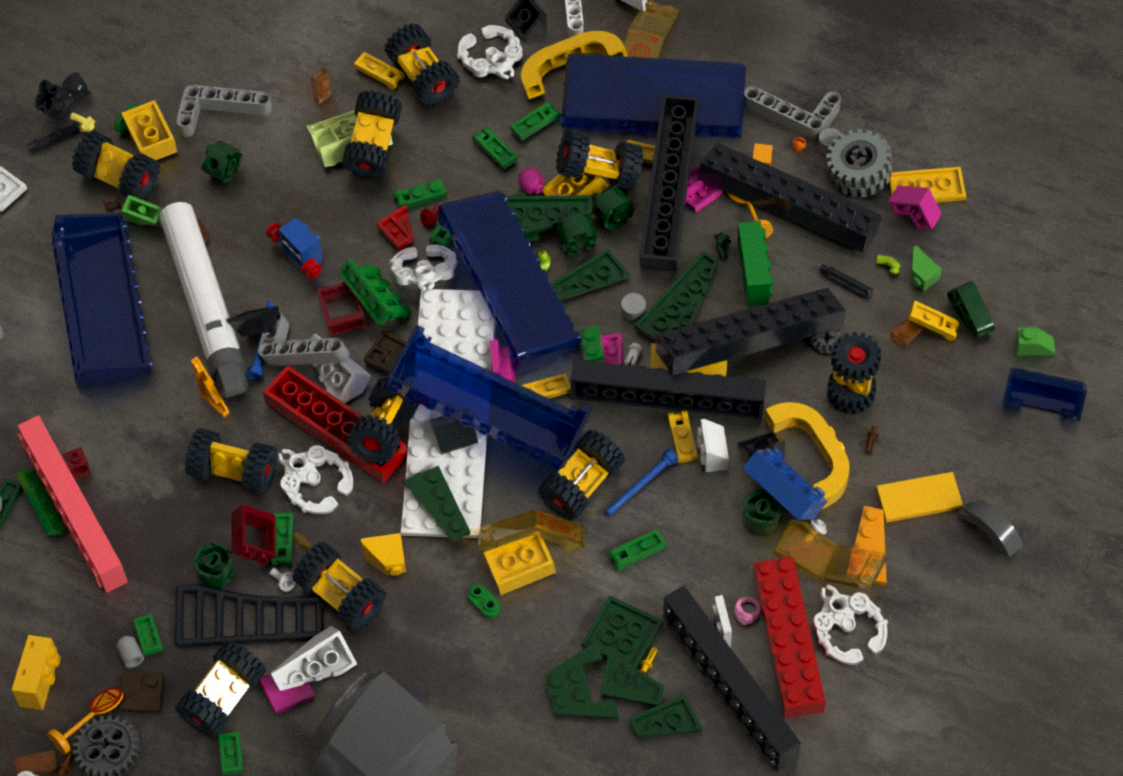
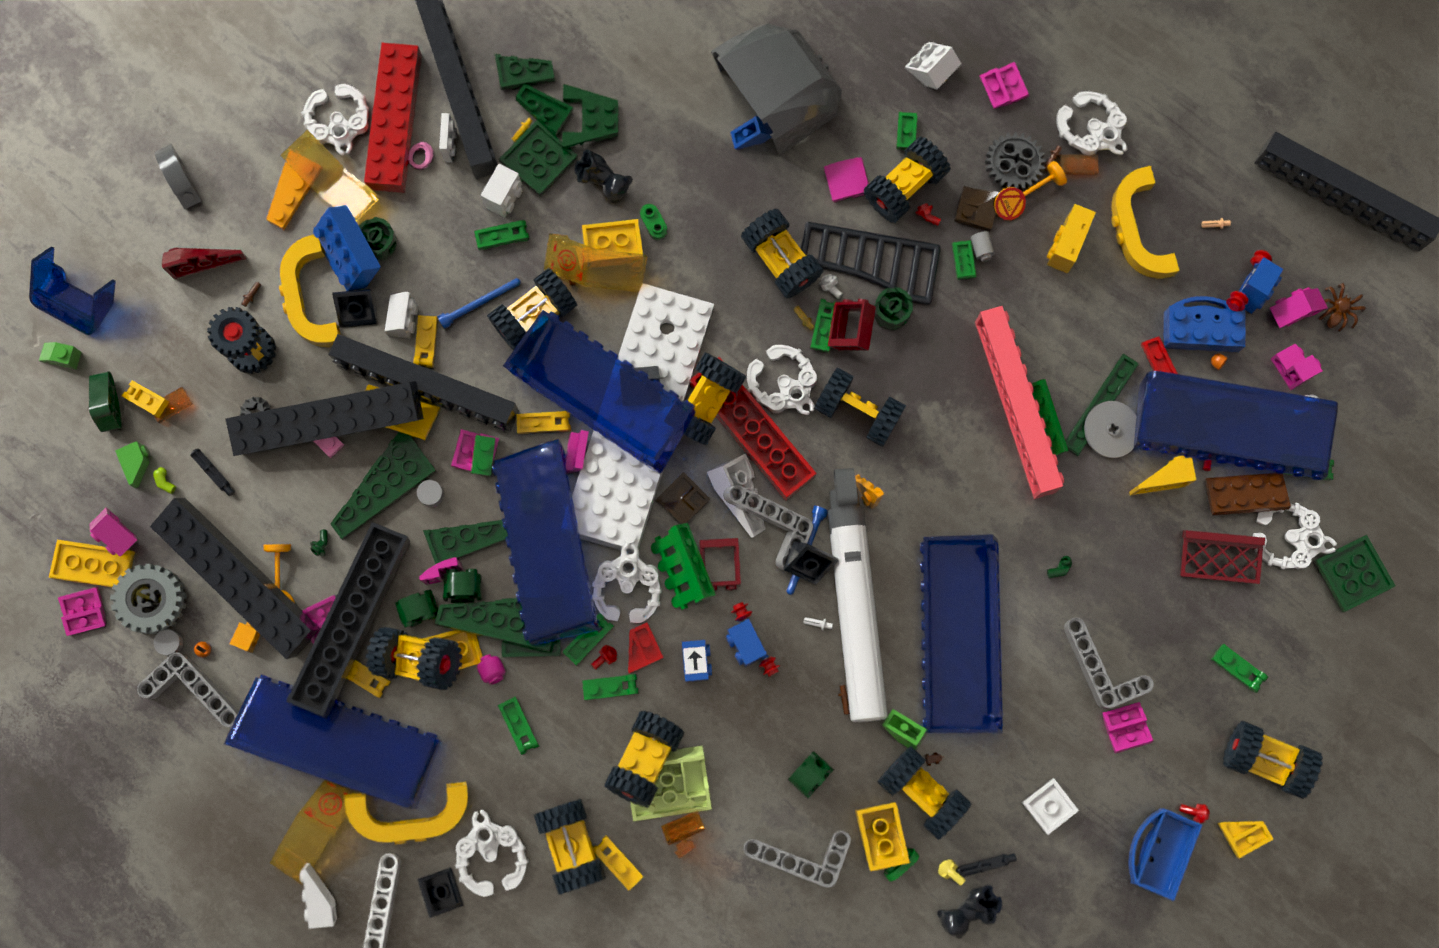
camera: 170 degrees left, 20 degrees up
dark red brick [63,447,91,480] -> none
white wedge [270,626,357,691] -> none
yellow slope [361,533,406,575] -> none
dark green wing [403,465,471,542] -> none
green plate [510,102,561,141] -> none
lime arm [532,250,550,277] -> none
white pin [624,343,643,367] -> none
green brick [737,221,773,306] -> none
yellow tile [876,472,963,523] -> none
none -> dark pink slope [58,587,106,636]
none -> dark red wedge [161,248,247,279]
none -> dark pink slope [419,557,463,585]
none -> white brick [481,164,523,218]
none -> black animal [575,149,633,203]
none -> clear orange plate [661,811,705,846]
none -> brick [682,640,712,682]
none -> white piece [804,617,833,631]
none -> red plate [915,203,941,226]
none -> dark green arm [1047,556,1072,579]

